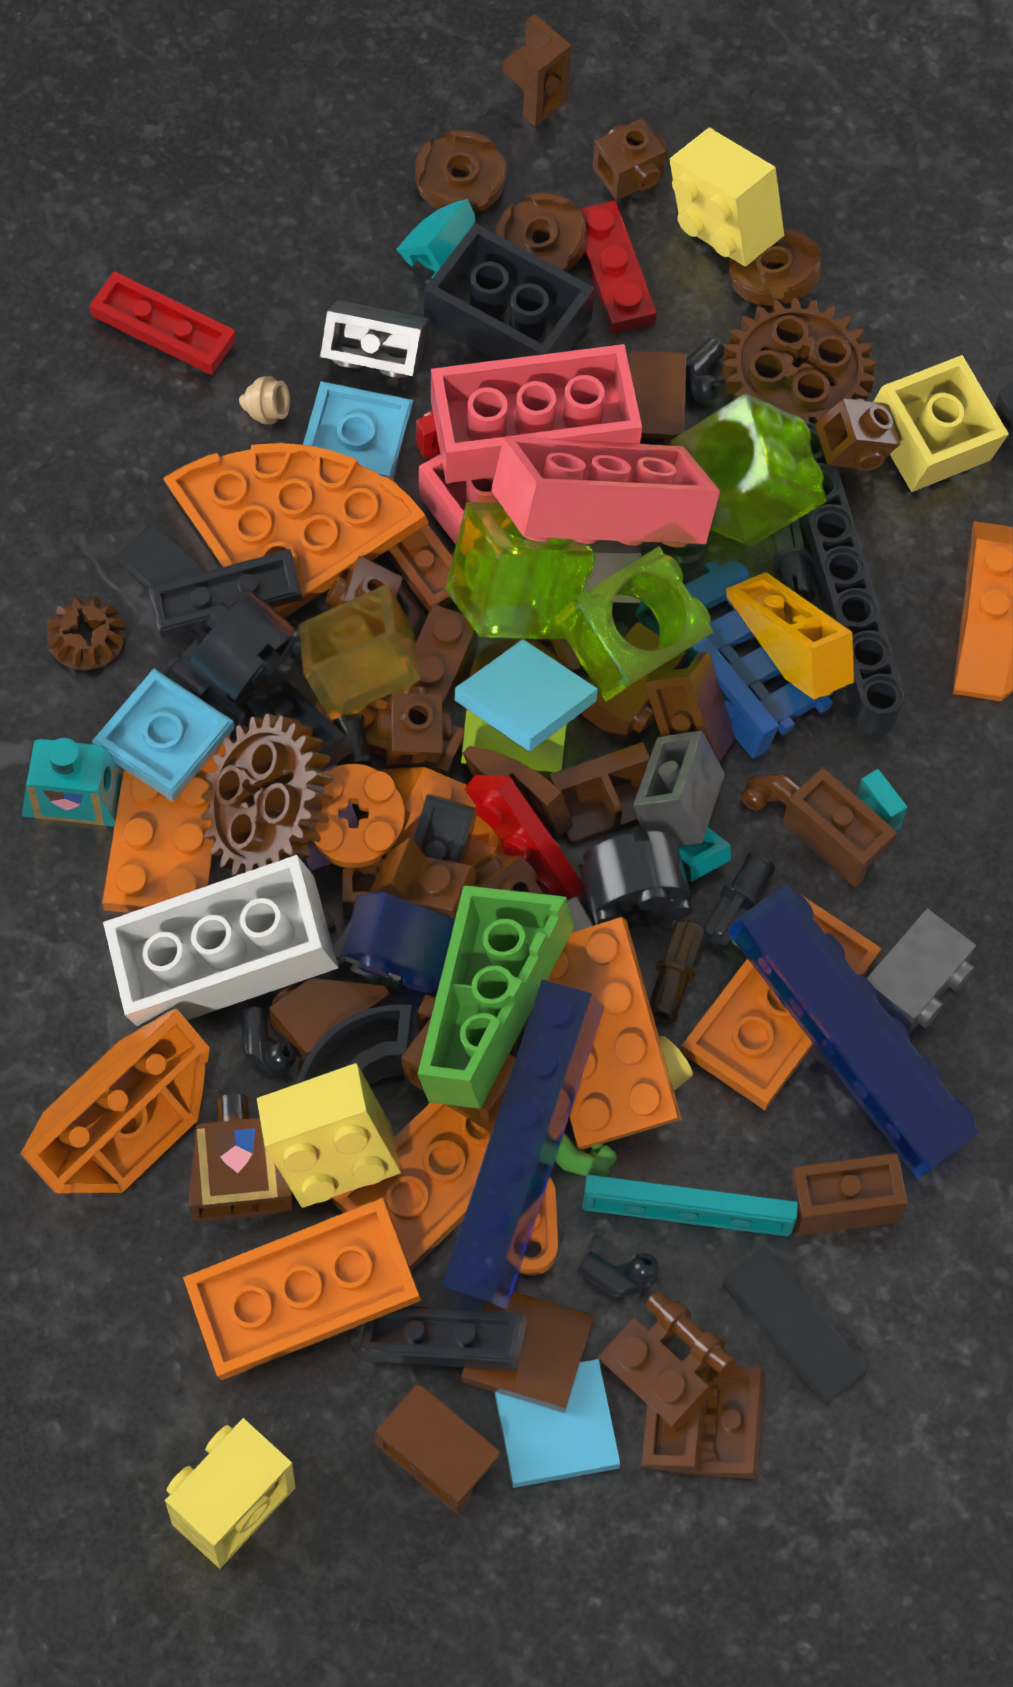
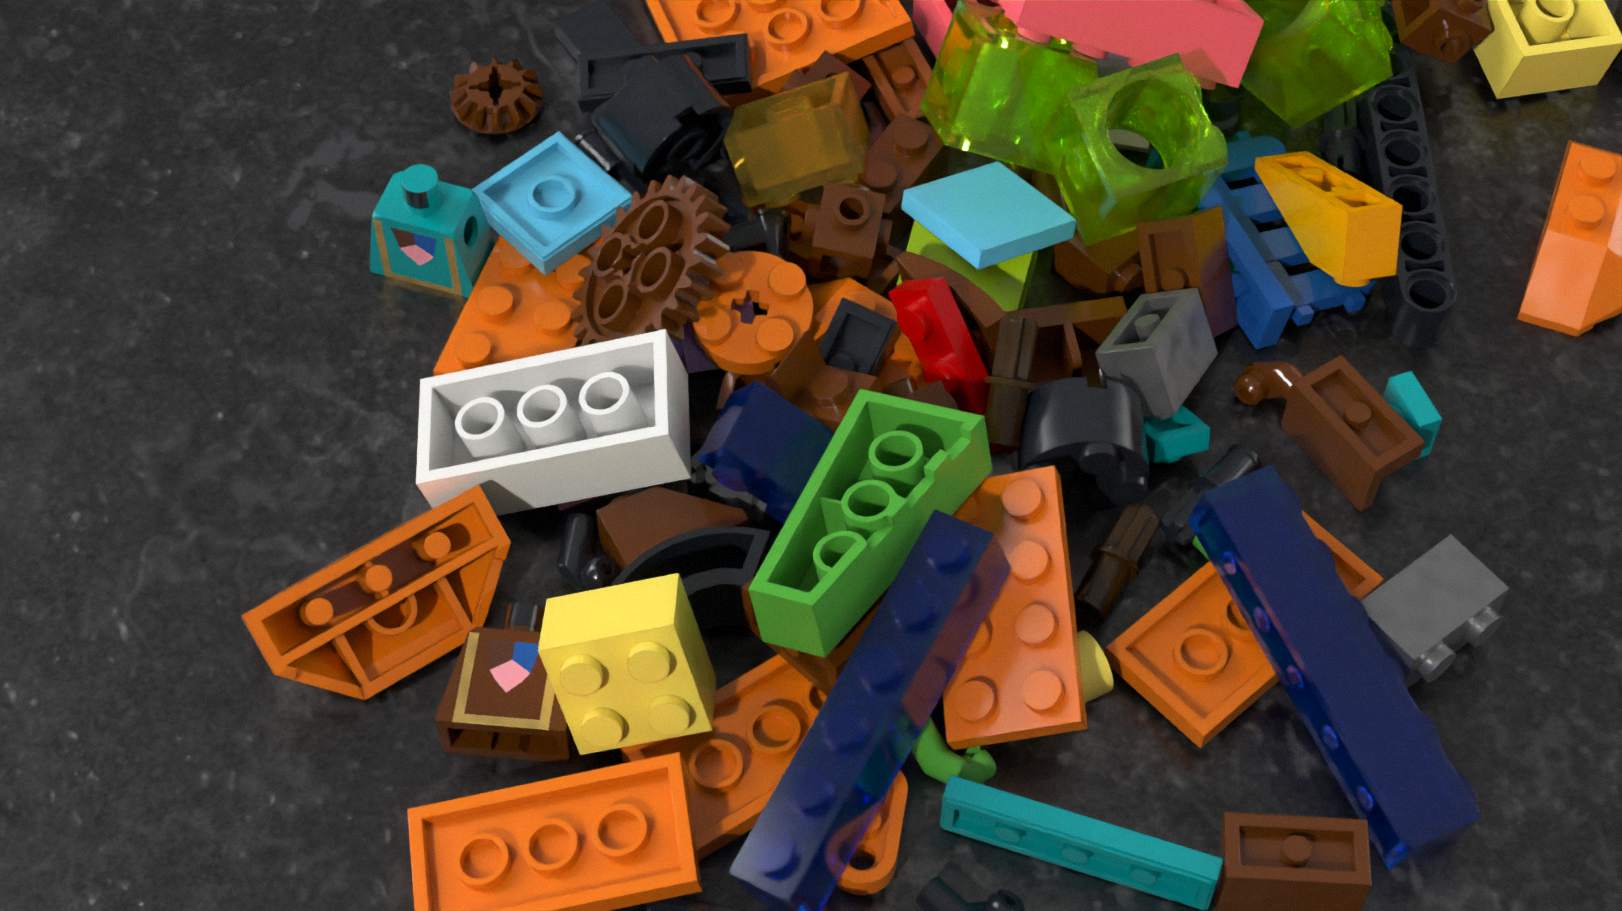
camera: 15 degrees right, 10 degrees down
none -> dark brown axle [984,316,1038,448]

